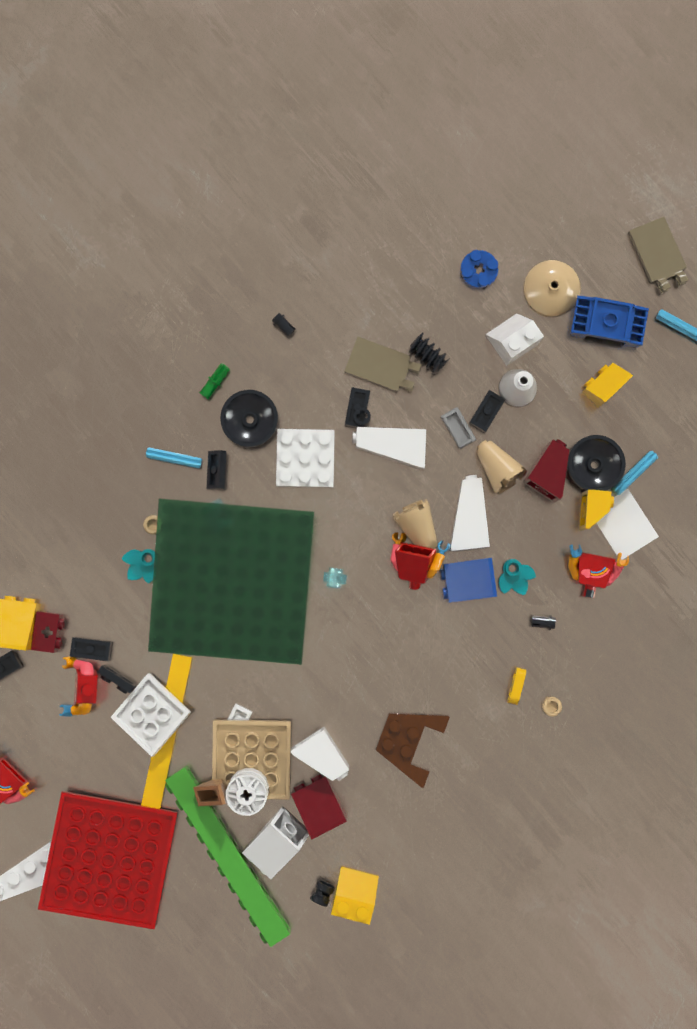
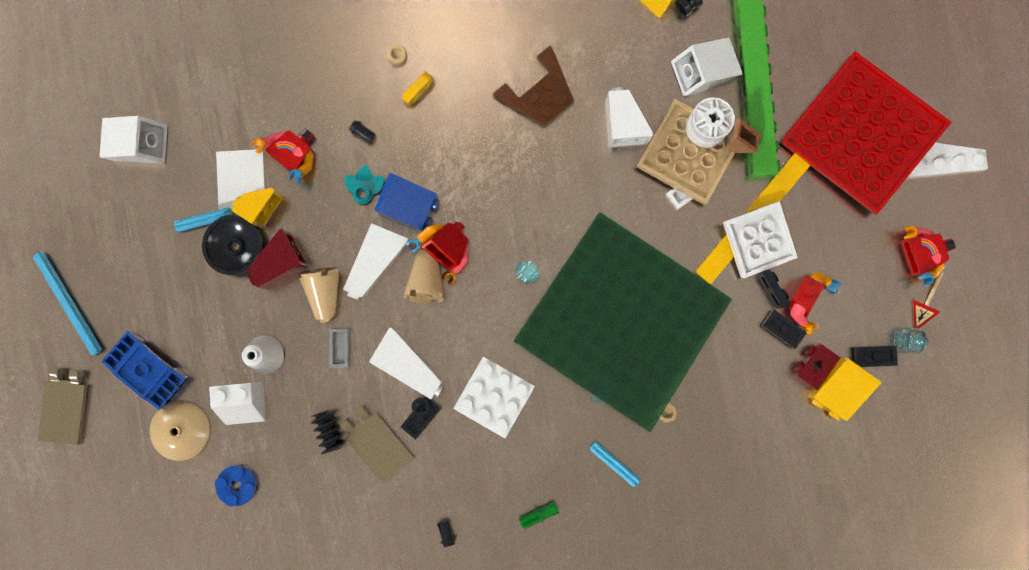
camera: 145 degrees left, 0 degrees up
teal plate [122,549,158,583] -> none
black plate [206,450,226,490] -> none
black dish [220,390,278,447] -> none
dark red slope [291,773,347,840] -> none
black plate [469,390,506,433] -> none
yellow slope [582,363,633,408] -> none

